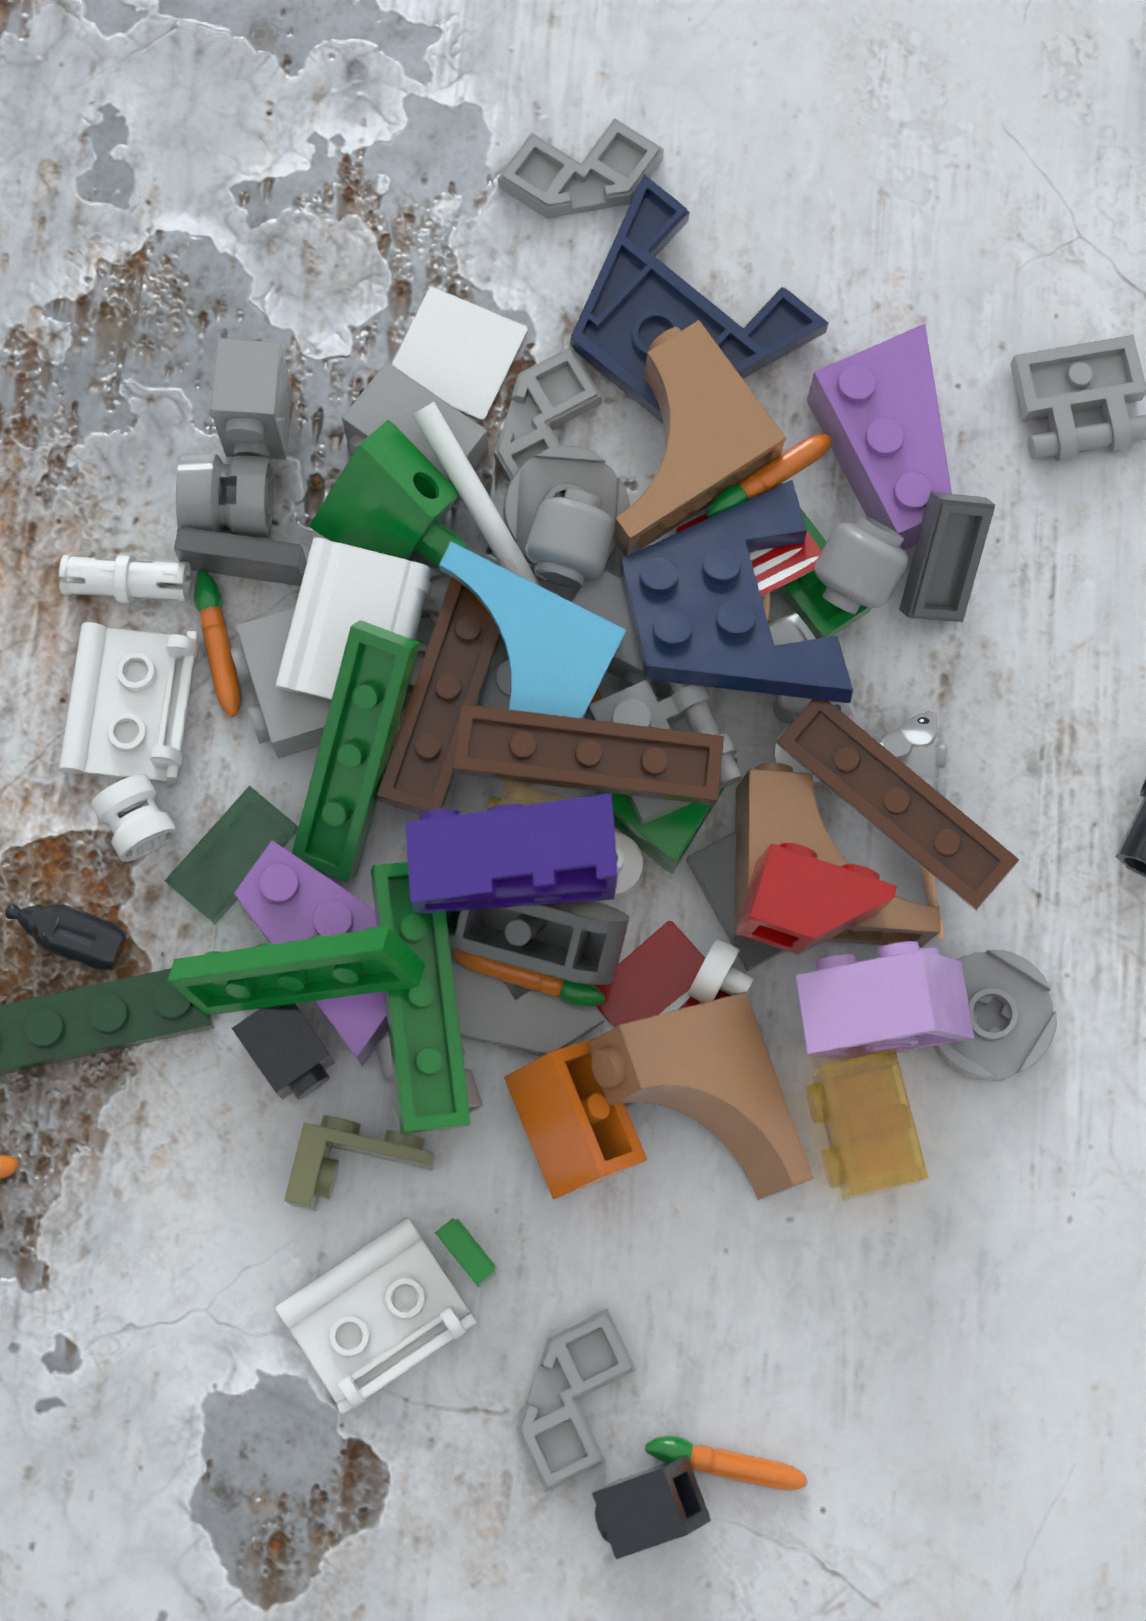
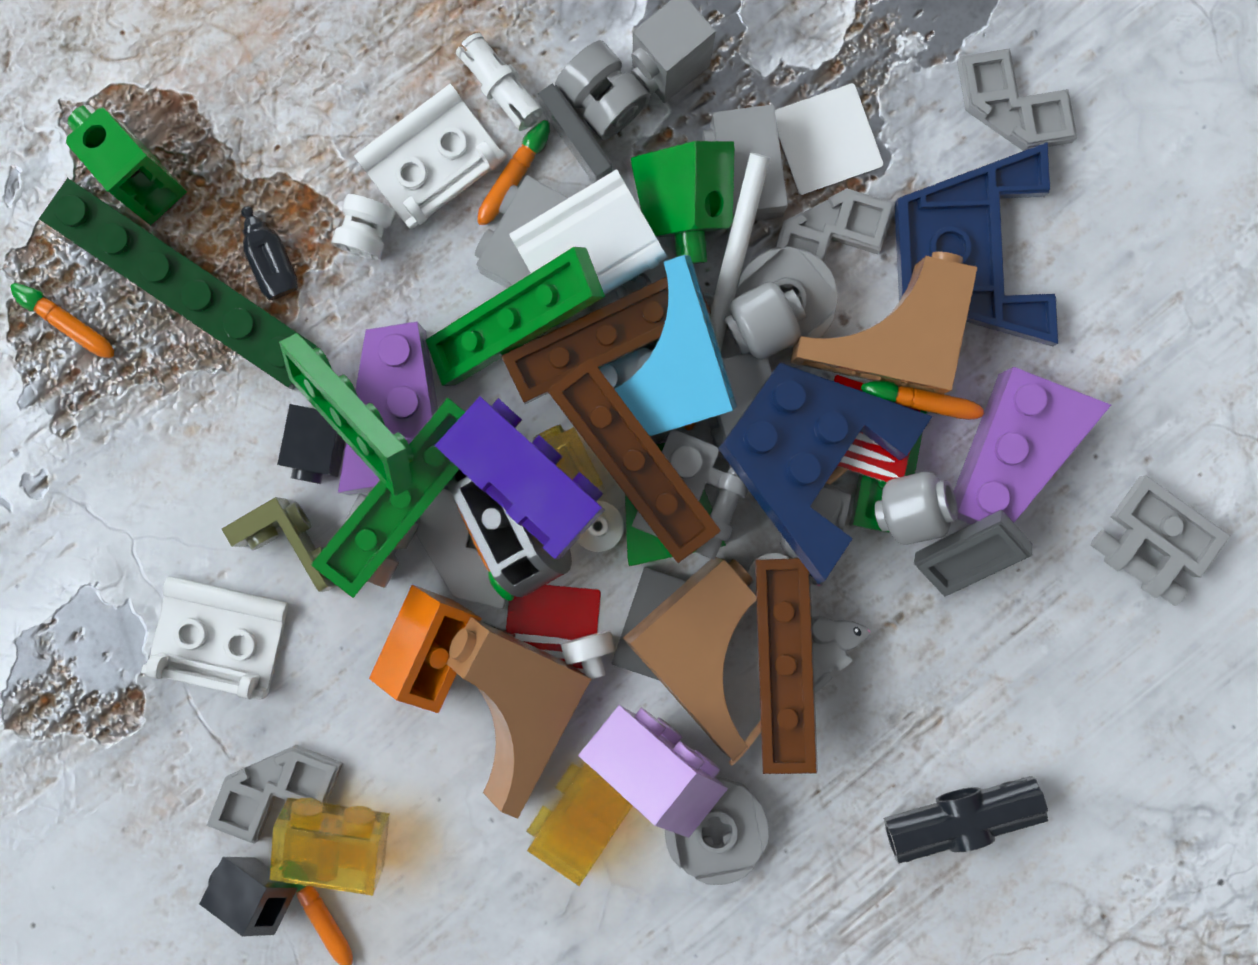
camera: 50 degrees right, 10 degrees up
clear green tile [164,785,298,925] -> none
green tile [435,1218,496,1288] -> none
red slope [736,843,897,954] -> none
none -> clear yellow brick [270,798,390,896]

